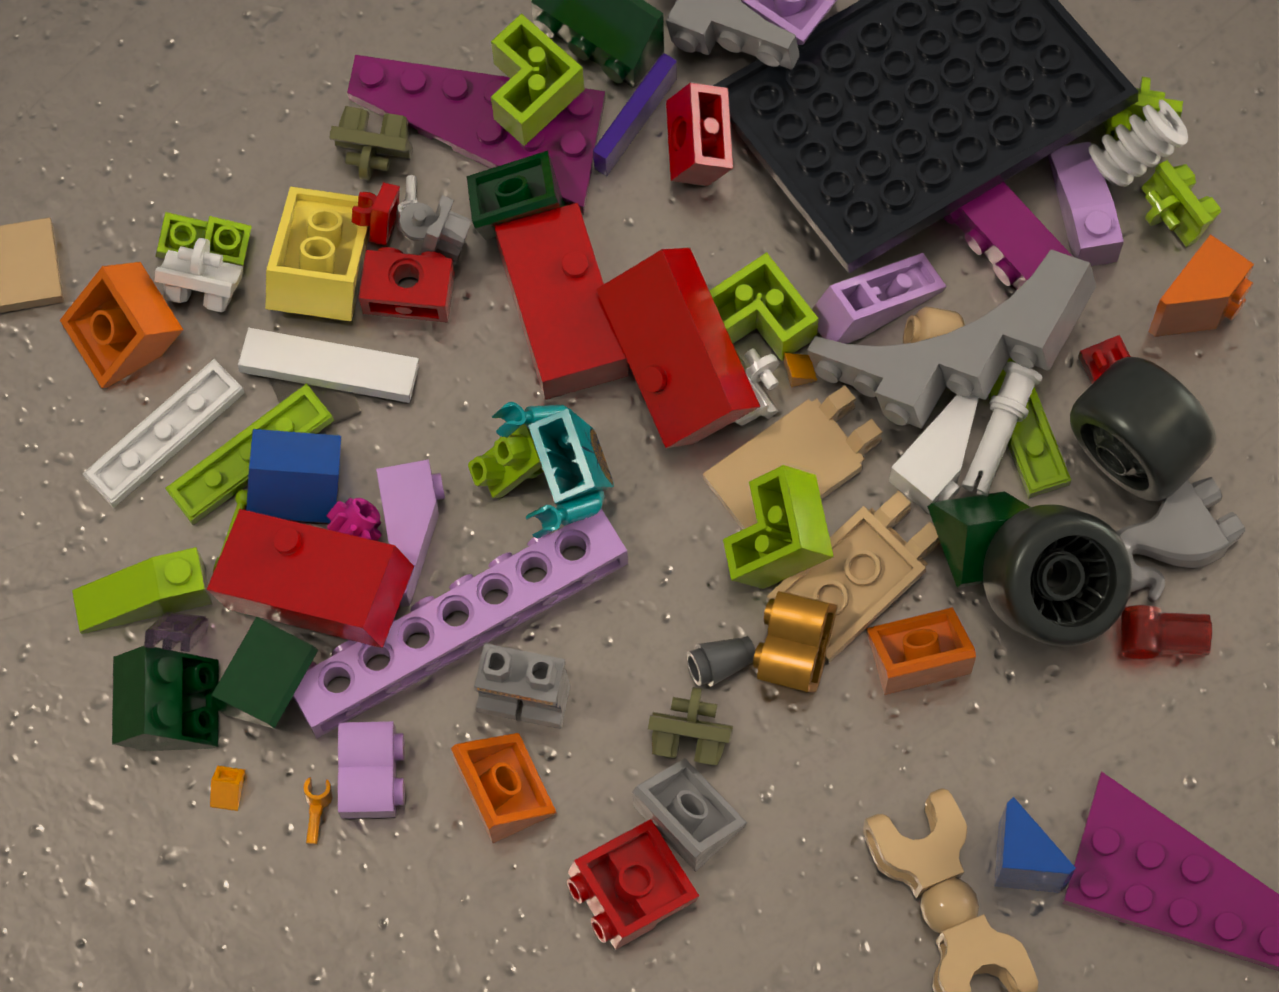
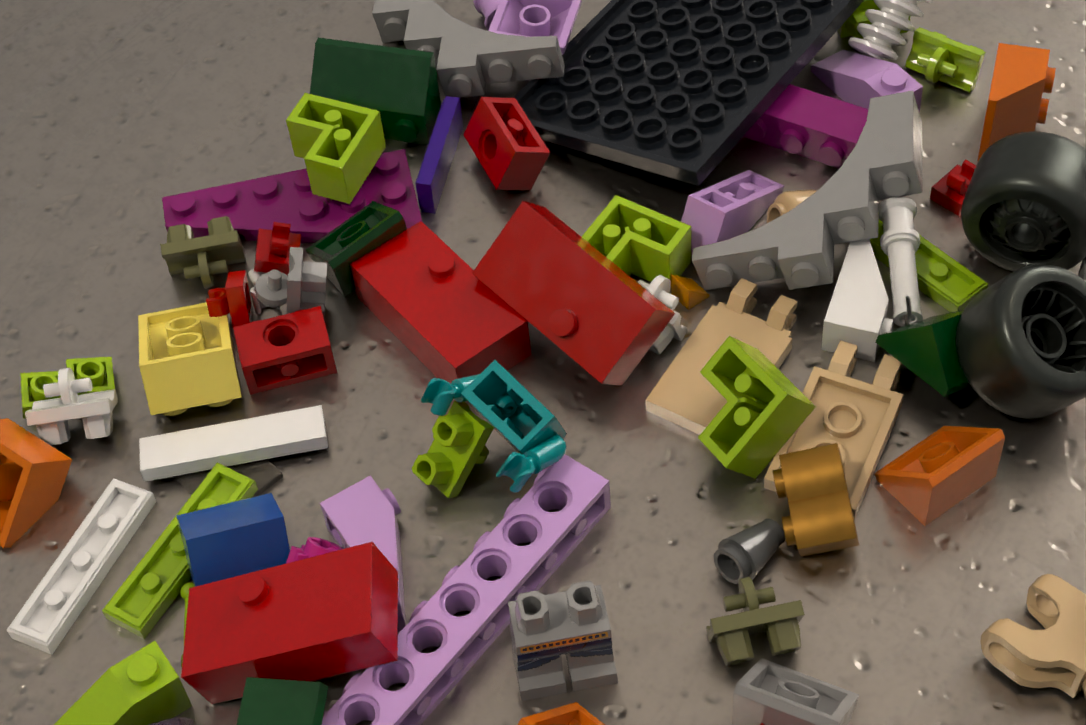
camera: 20 degrees left, 20 degrees down
none -> red tile [254,222,301,276]

